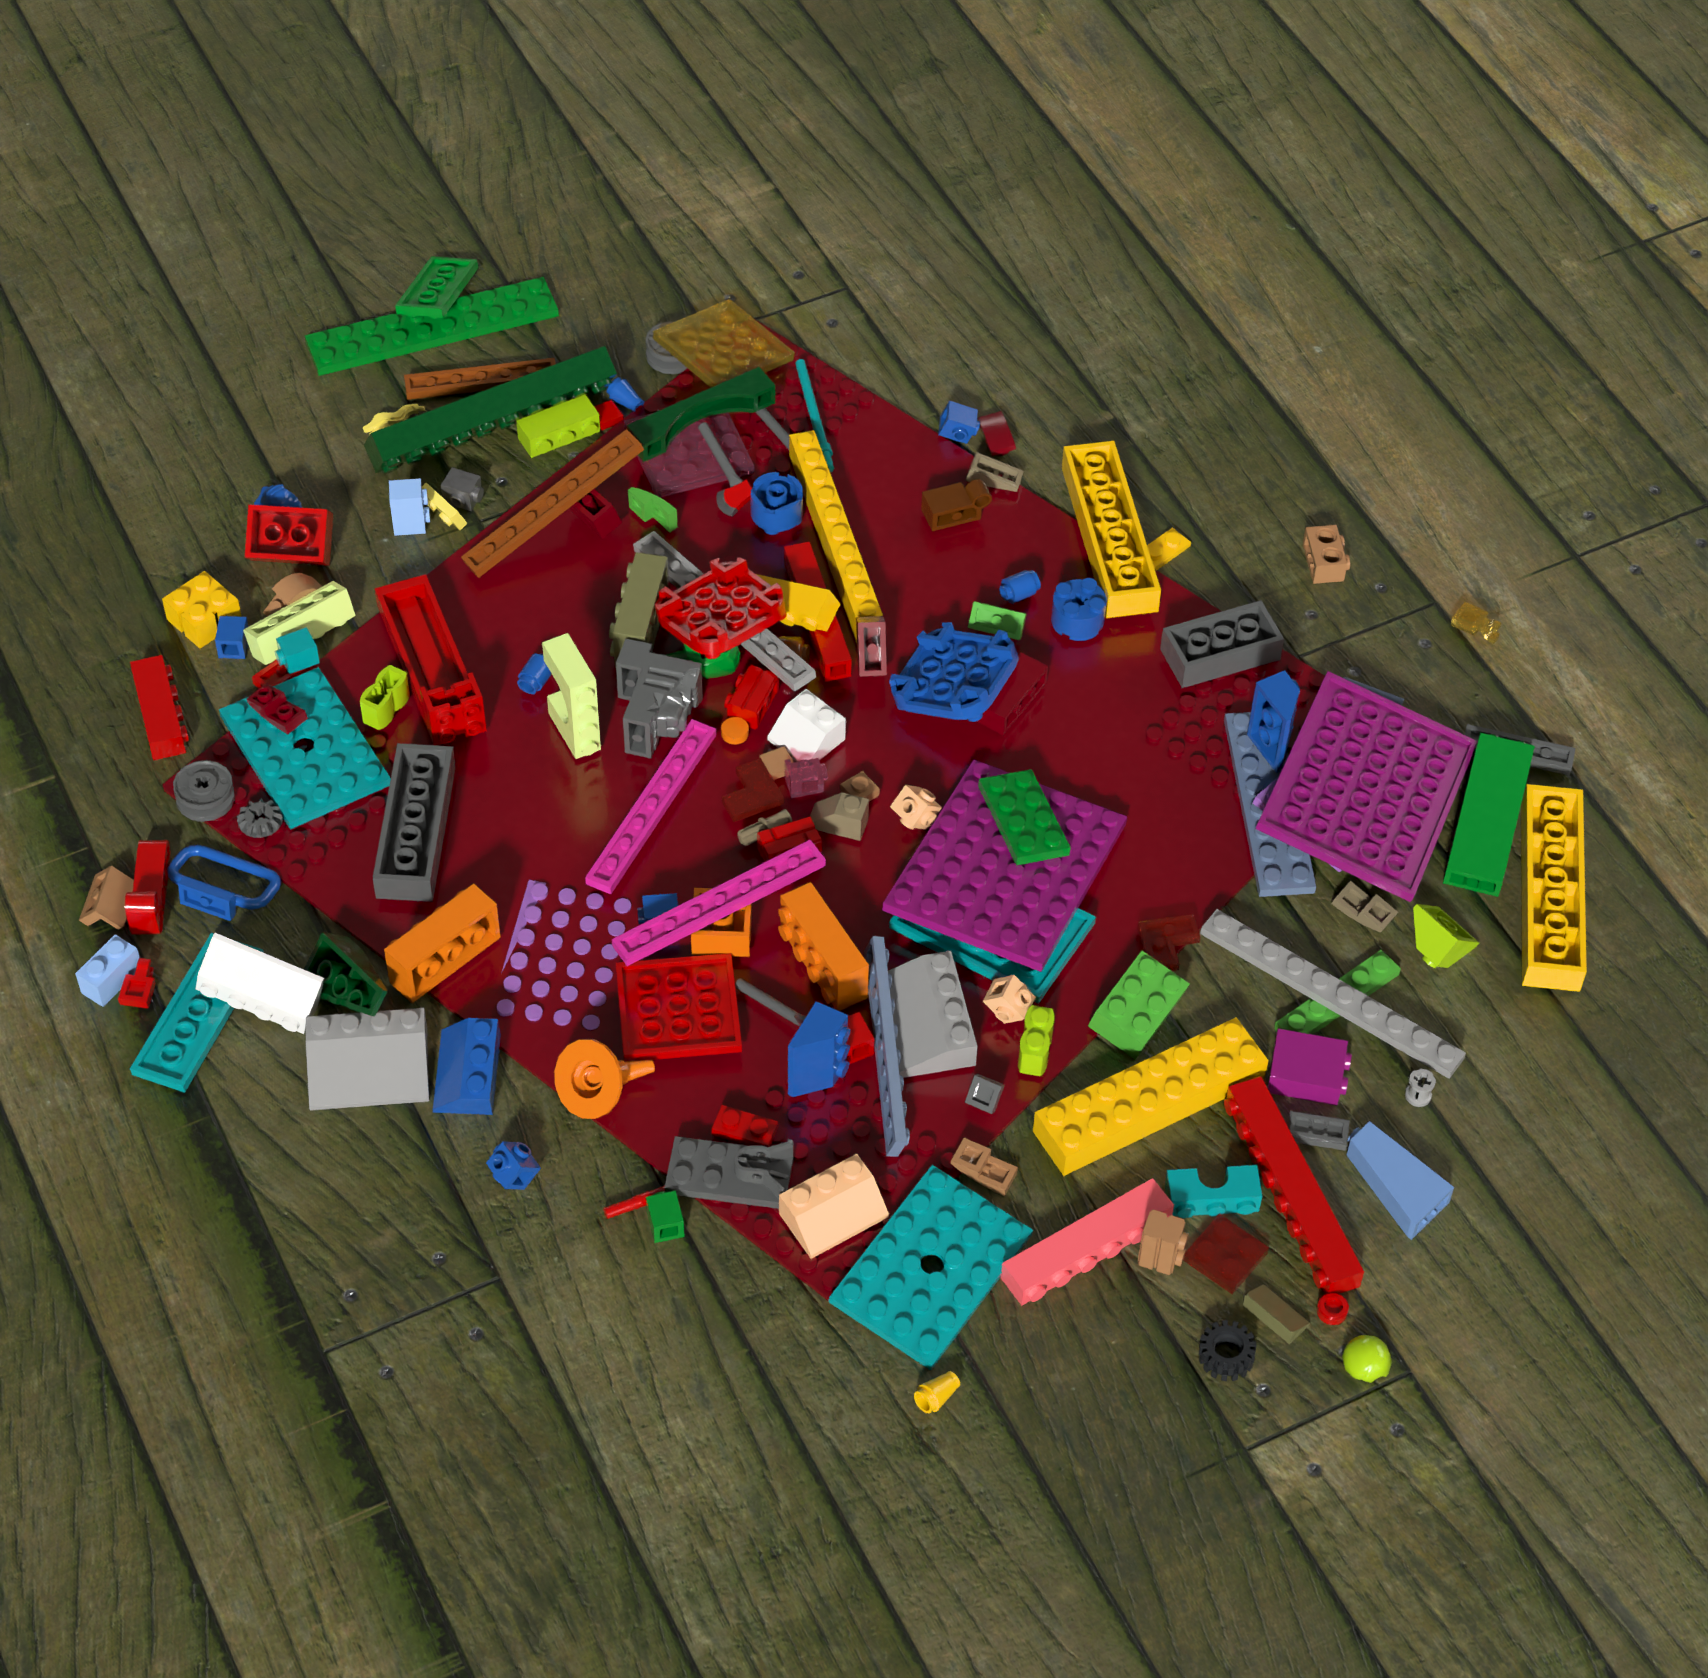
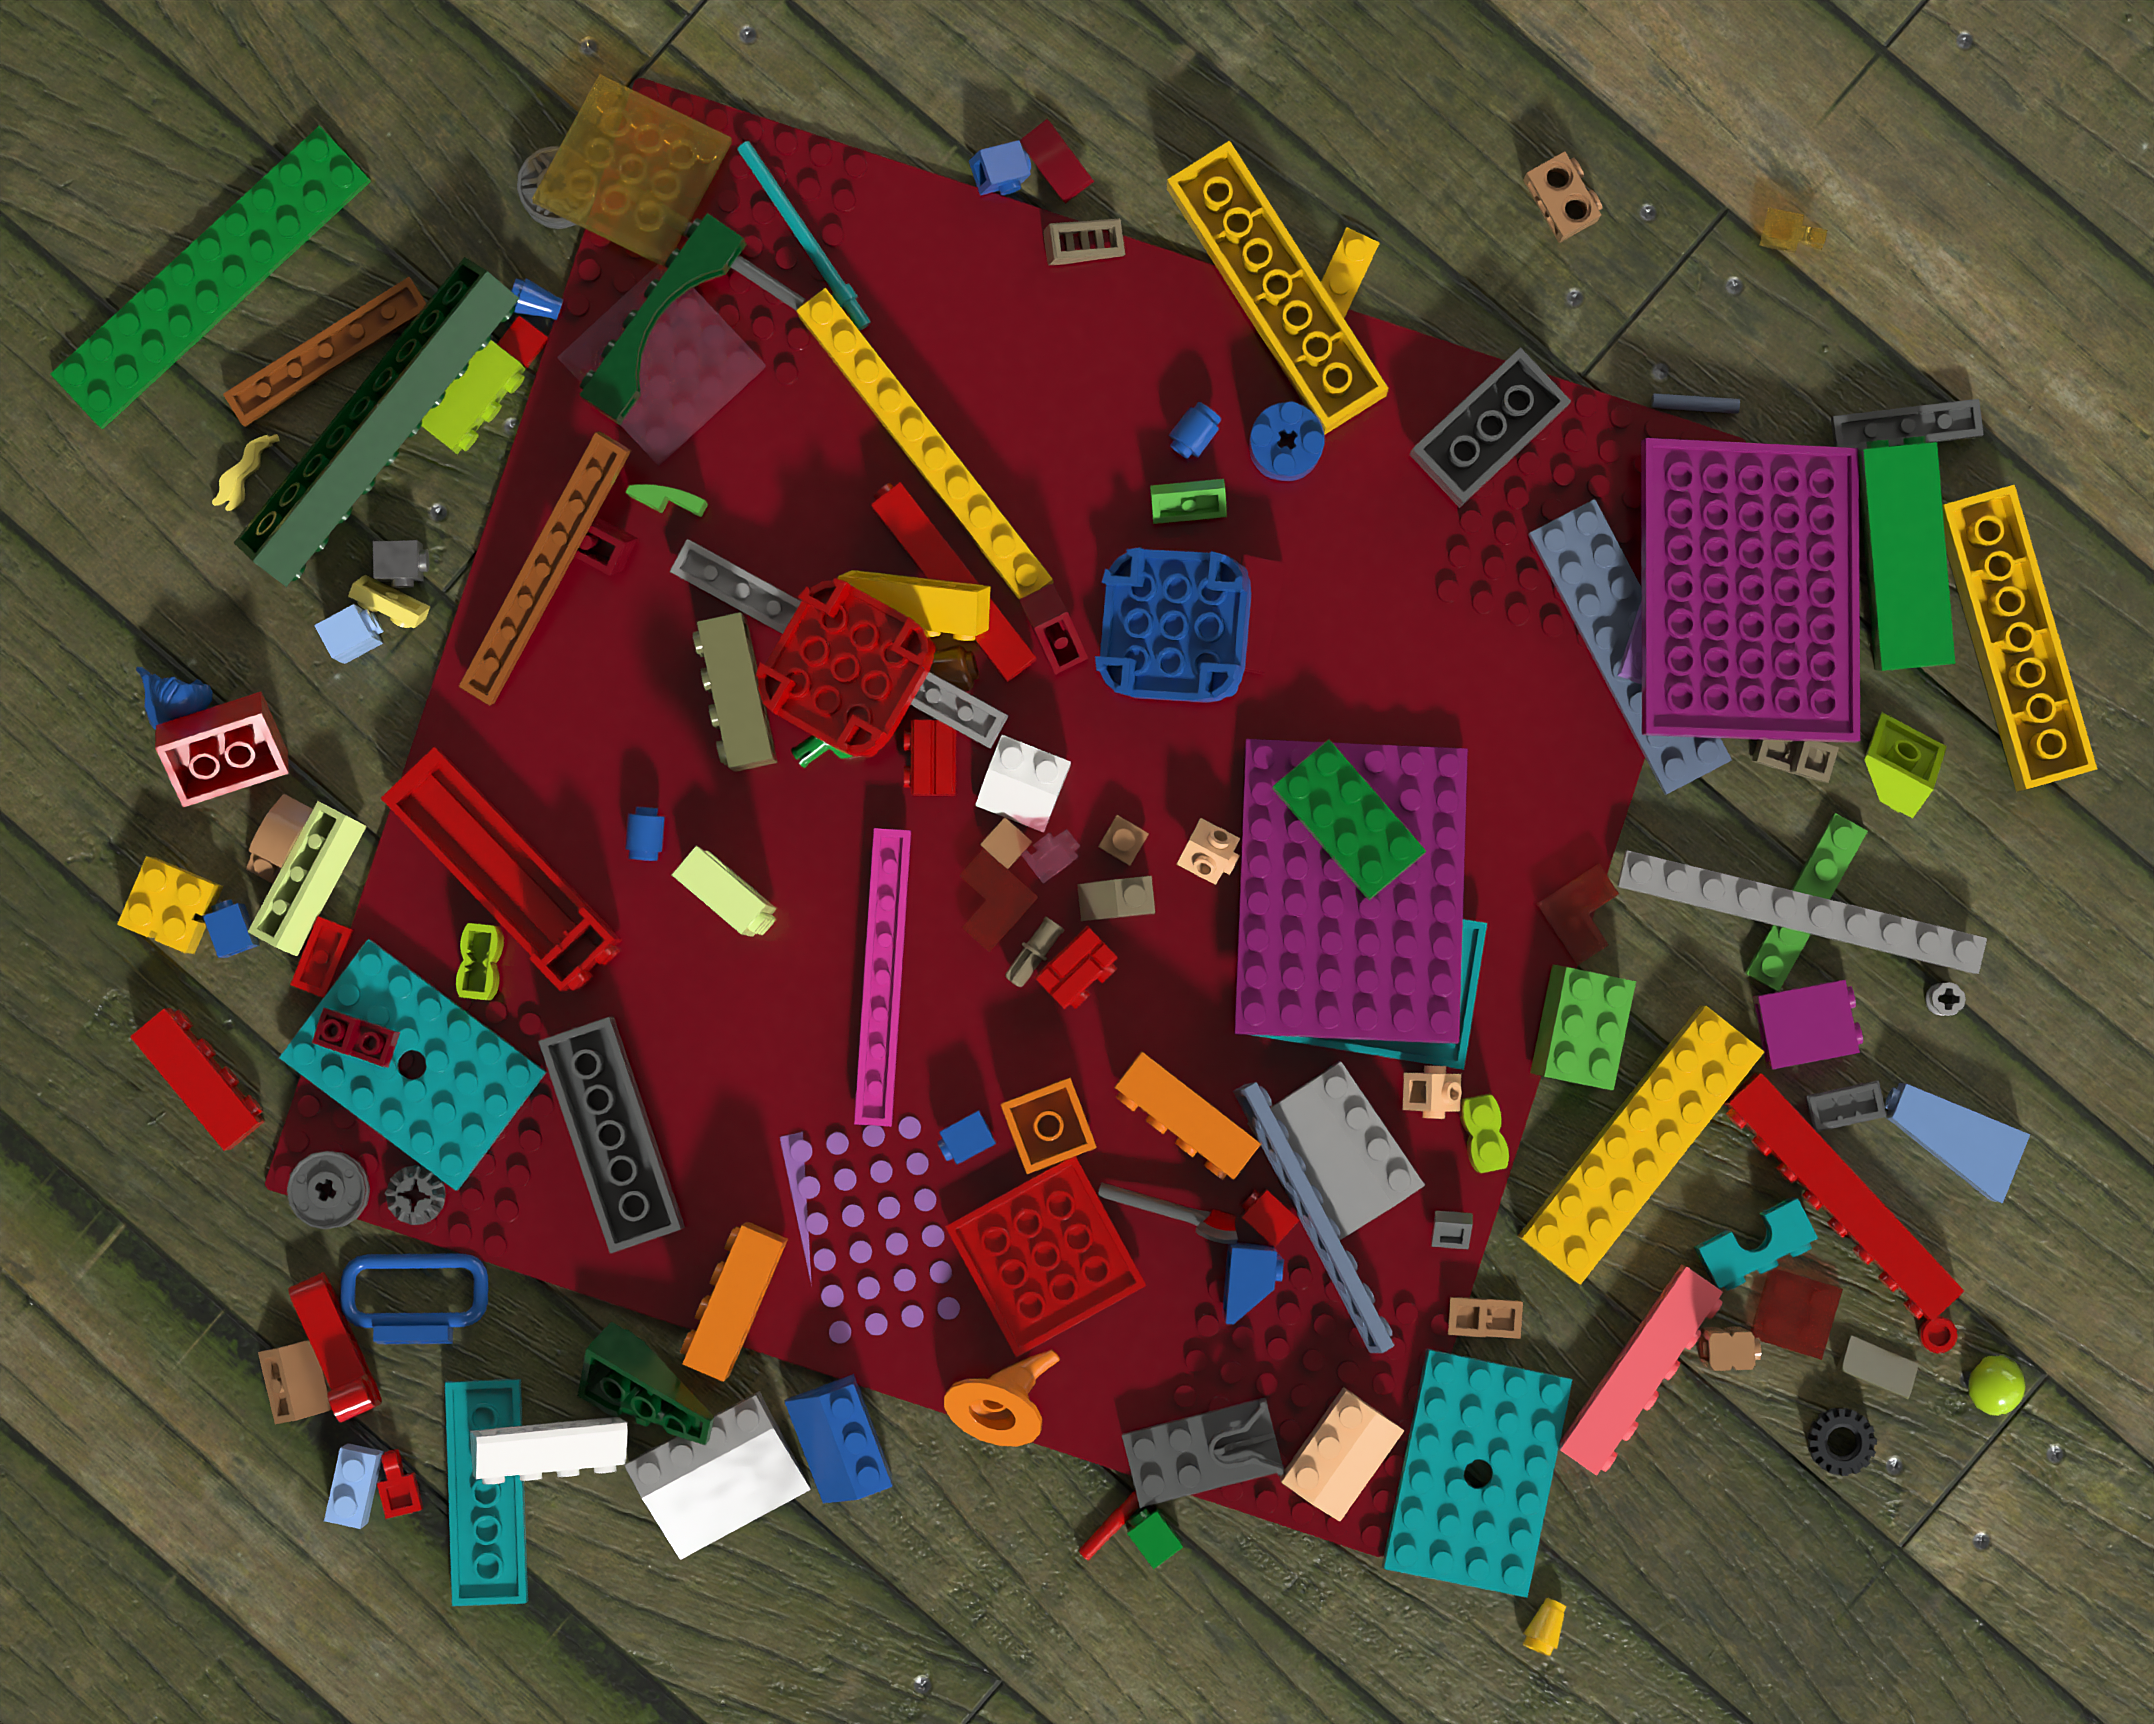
camera: 20 degrees left, 35 degrees up
teal brick [274,627,320,674] -> none
green plate [395,256,478,319] -> none
blue brick [486,1141,541,1190] -> none
dark pink plate [612,840,826,966] -> none
dark grey brick [616,639,703,759] -> none
piece [698,422,752,516] -> none
red plate [712,1105,778,1147] -> none
orange tile [721,717,749,744] -> none
blue brick [751,472,803,535] -> none
reddish brown hinge [921,479,992,532] -> none
blue slope [1247,670,1300,773] -> none

